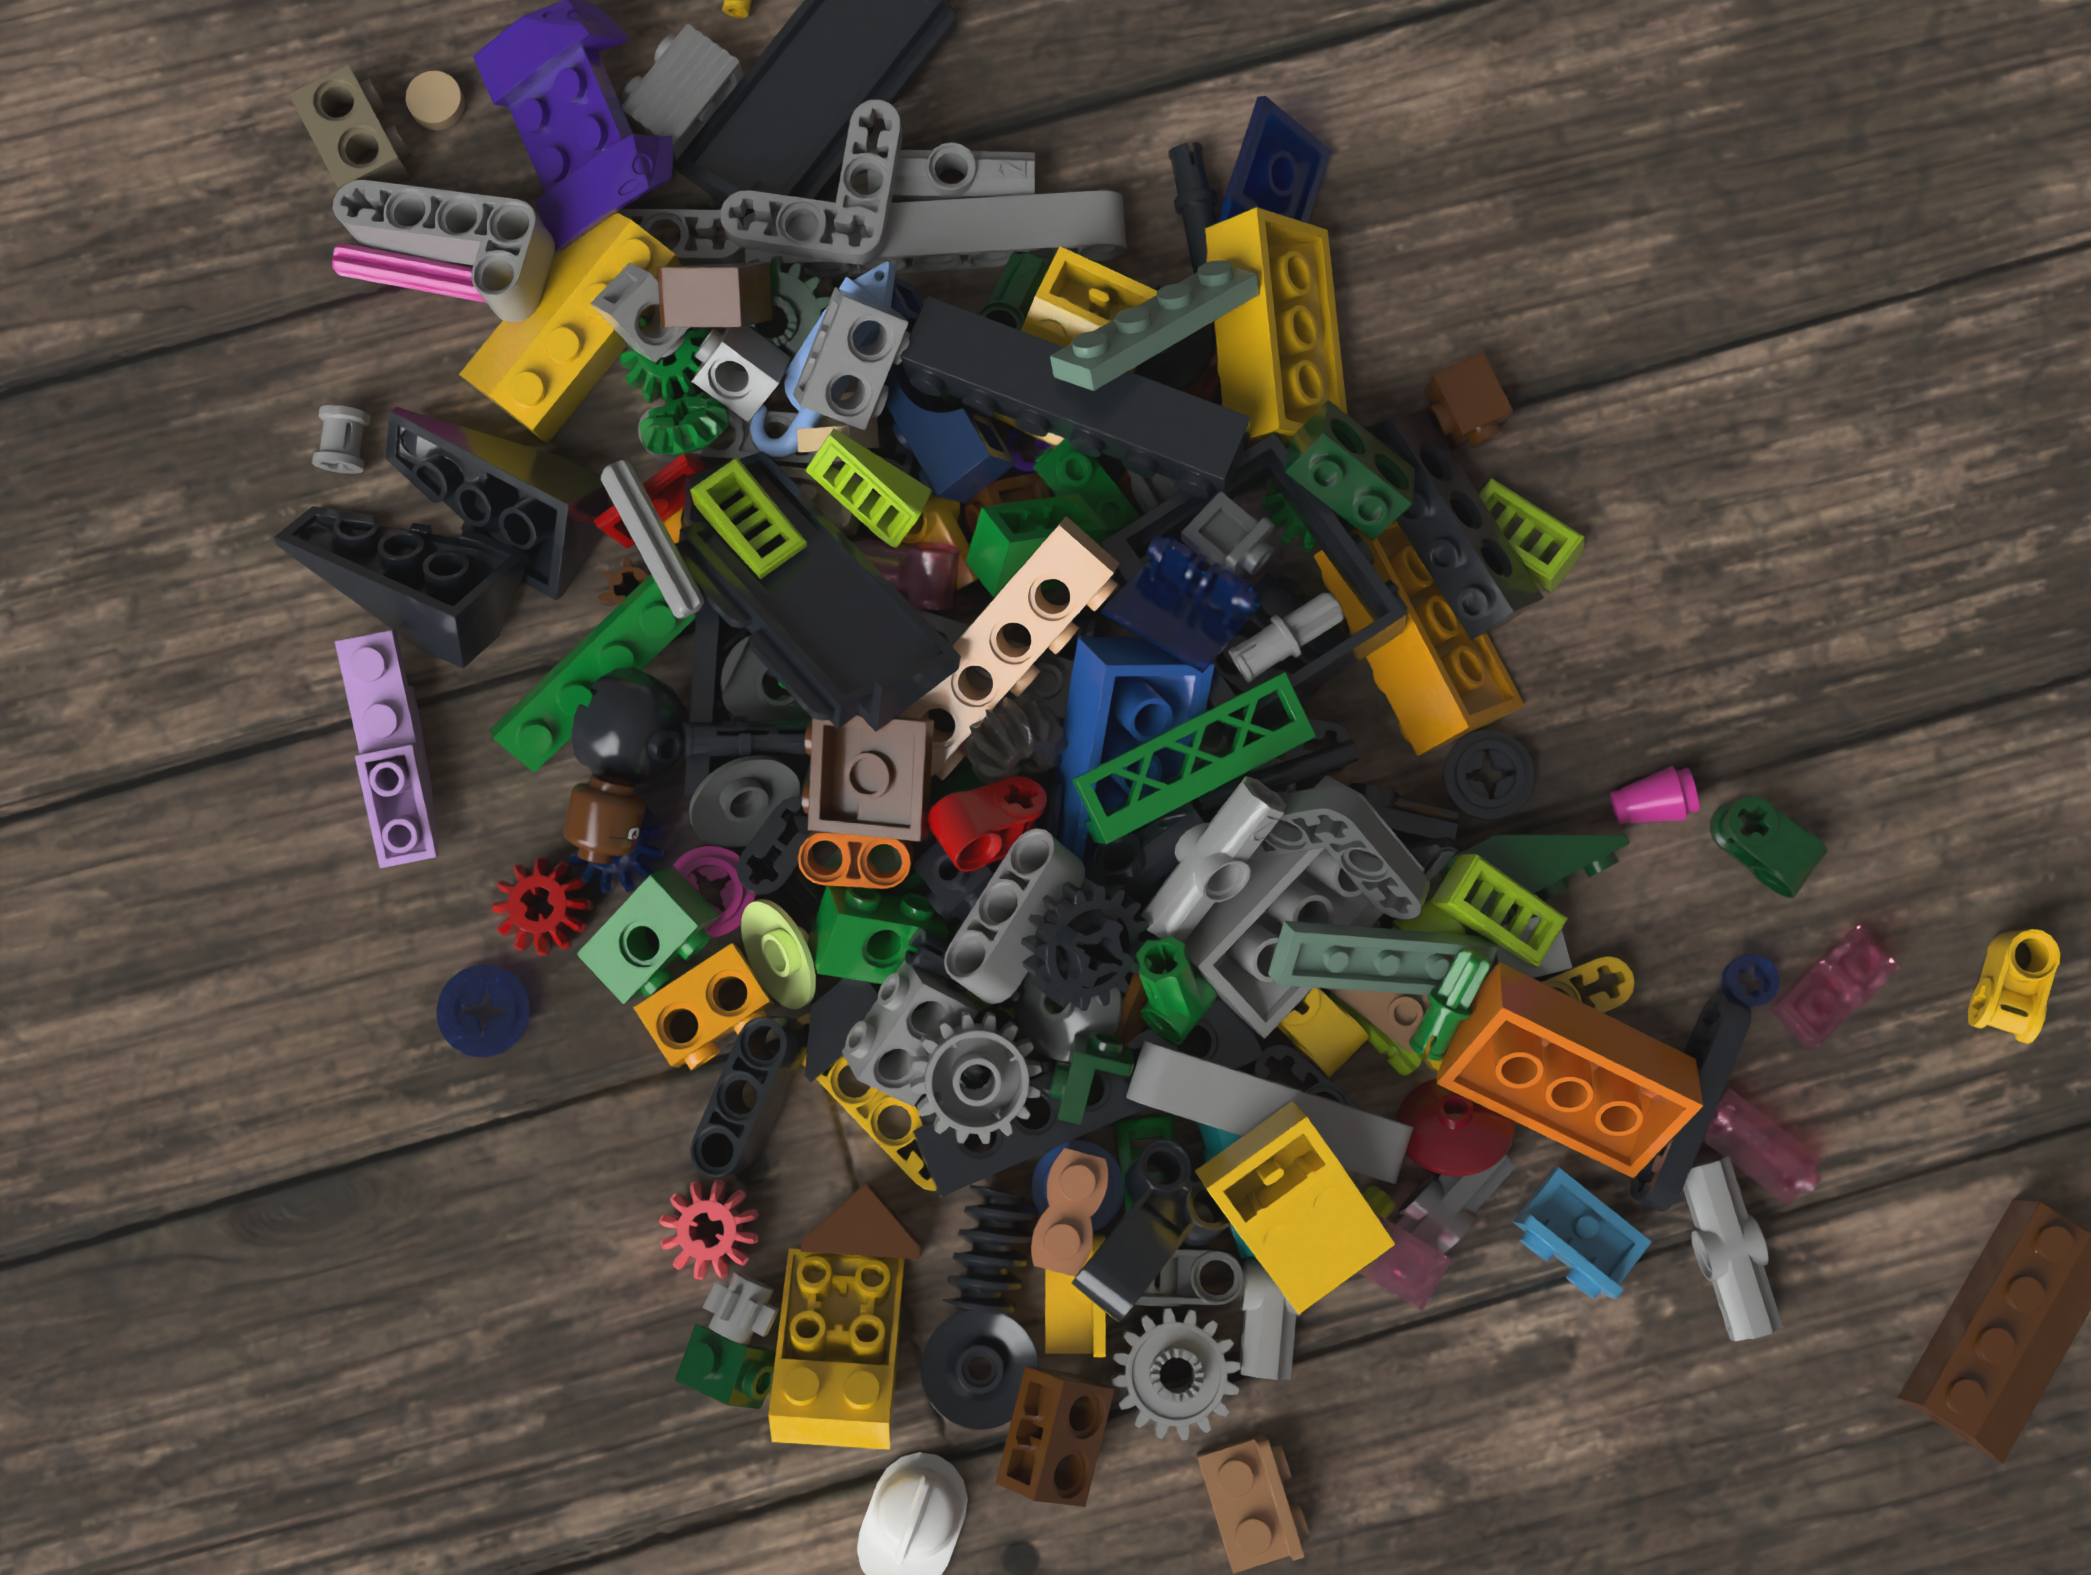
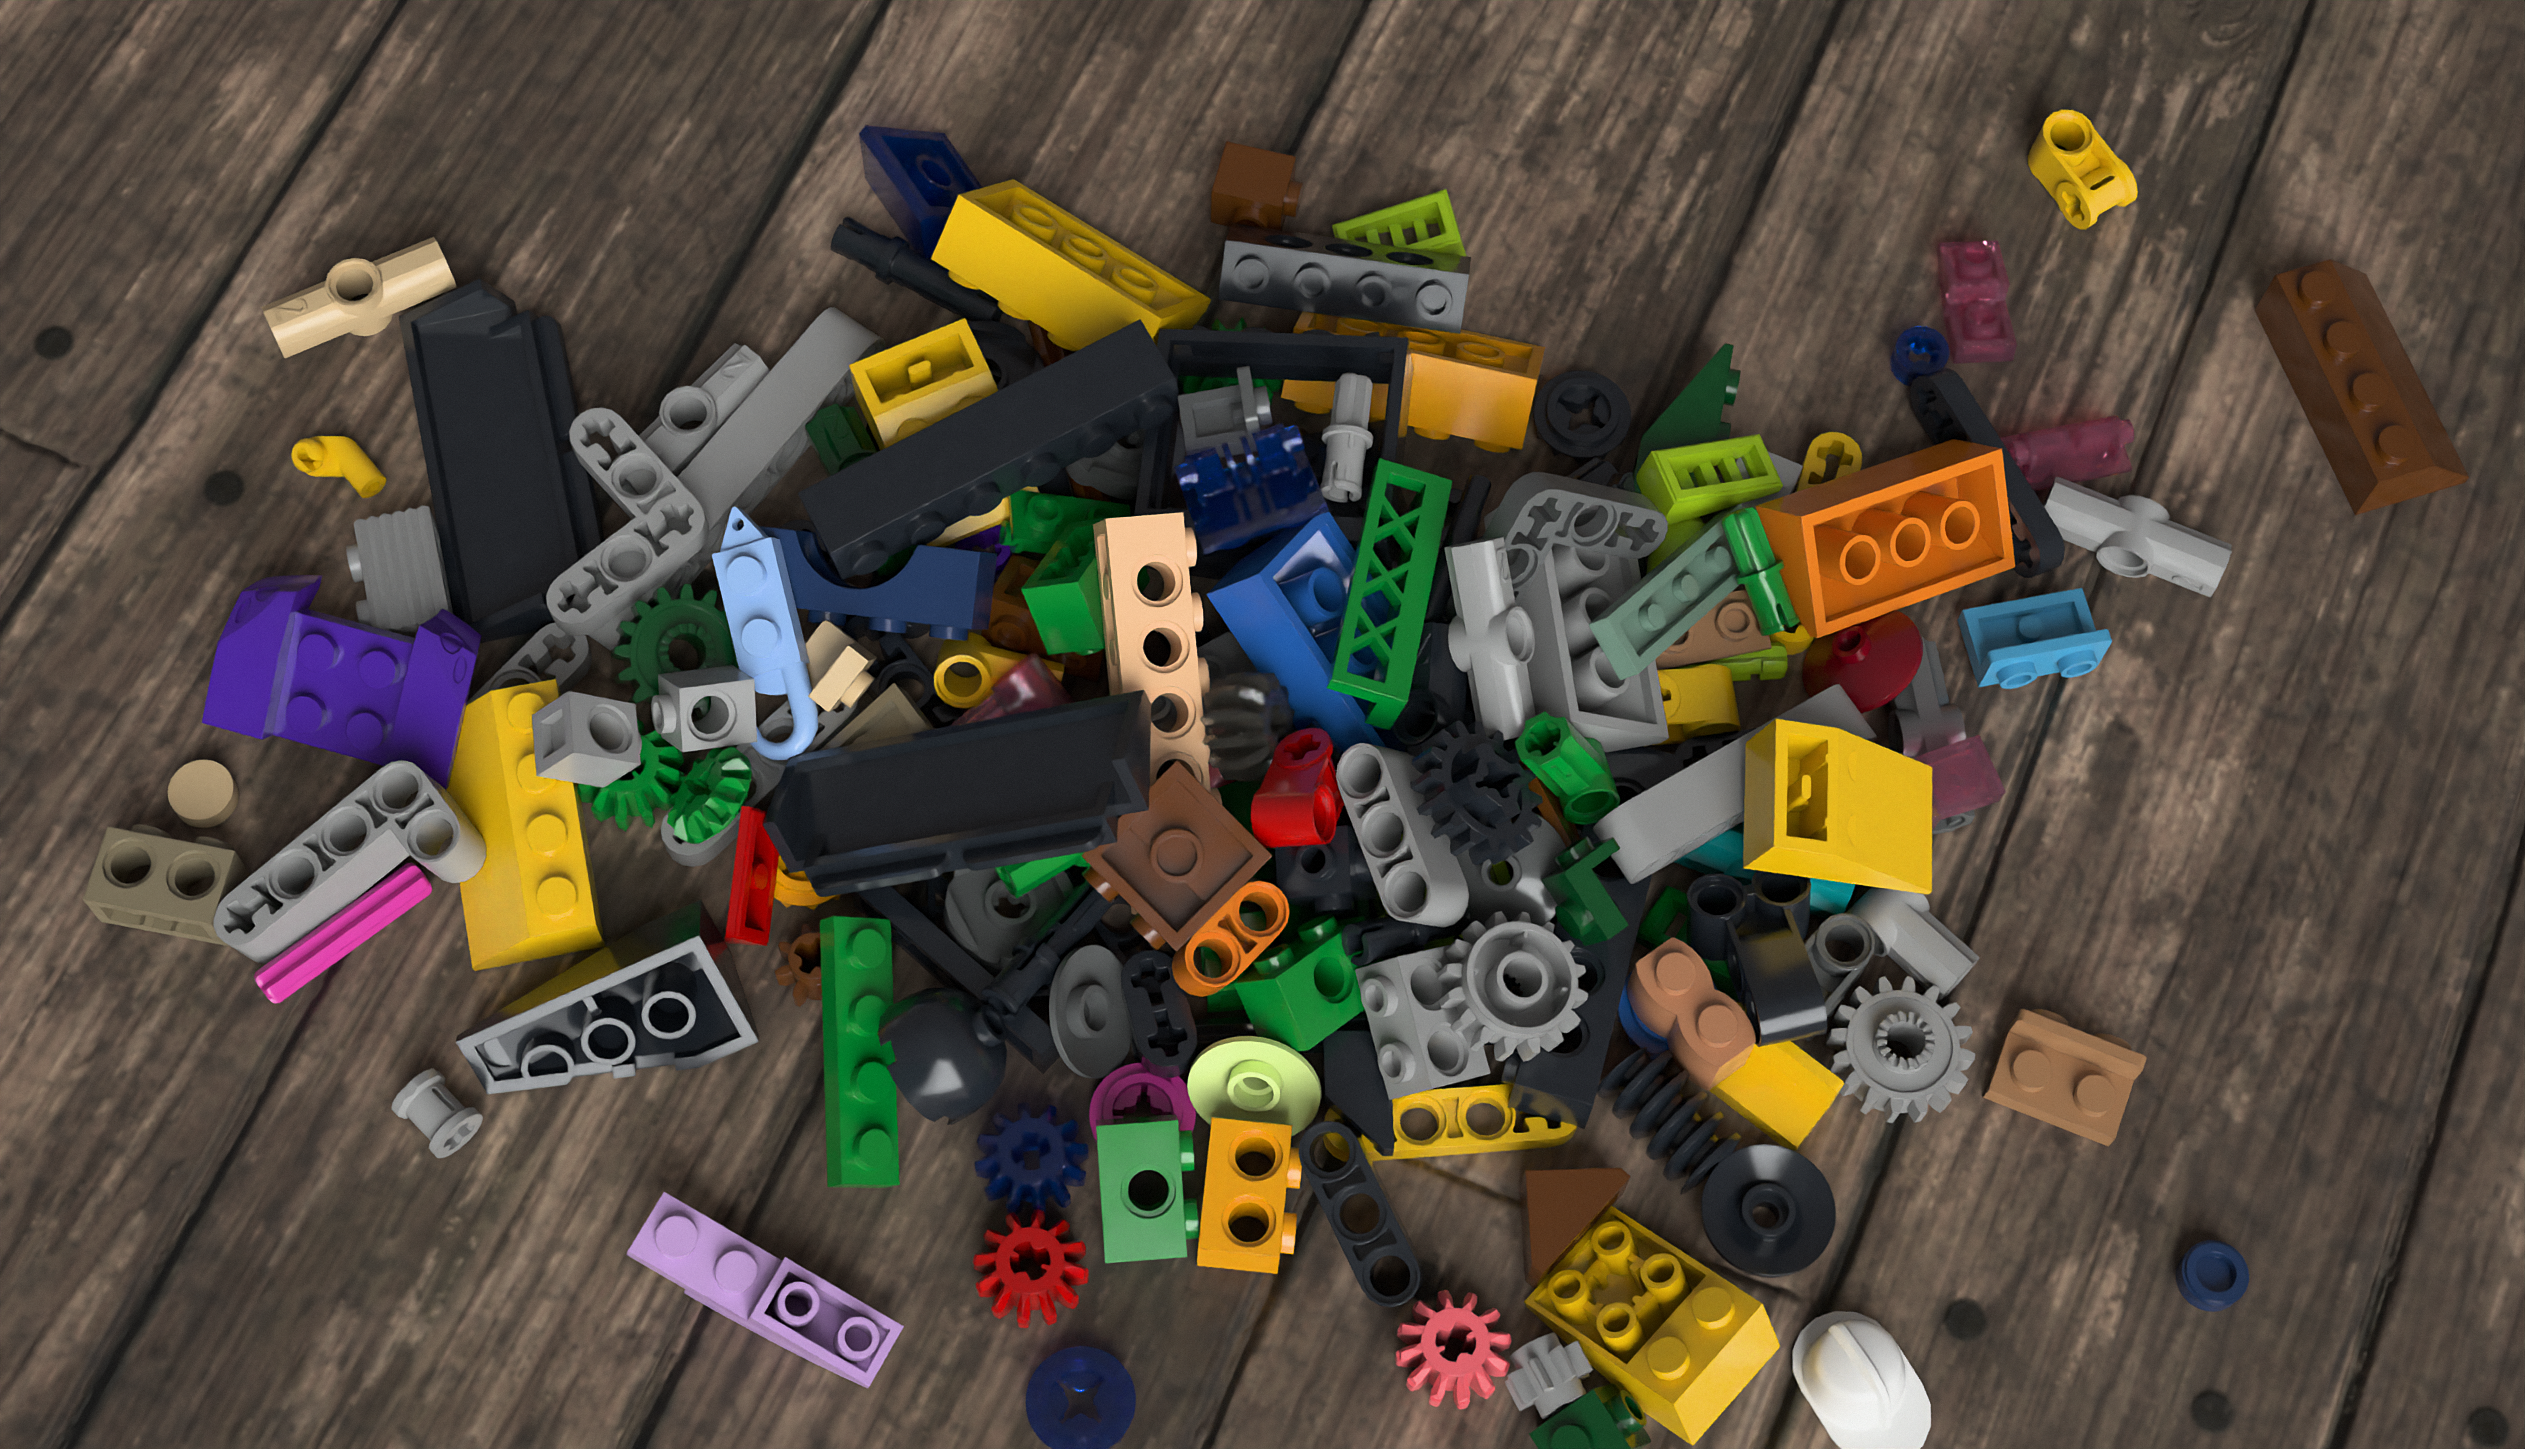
camera: 50 degrees left, 15 degrees down
black wedge [274,506,528,669] -> none
reddish brown head [563,774,646,864] -> none
light grey axle [601,460,704,619] -> none
slope [657,262,772,327] -> none
lime slope [690,457,807,579] -> none
light grey brick [793,287,910,431] -> none
lime slope [805,428,932,549] -> none
reddish brown brick [995,1366,1115,1507] -> none
sand green plate [1050,261,1259,391] -> none
dark green brick [1285,400,1415,541] -> none
dark pink cone [1610,766,1700,825] -> none
dark green piece [1709,796,1828,898] -> none

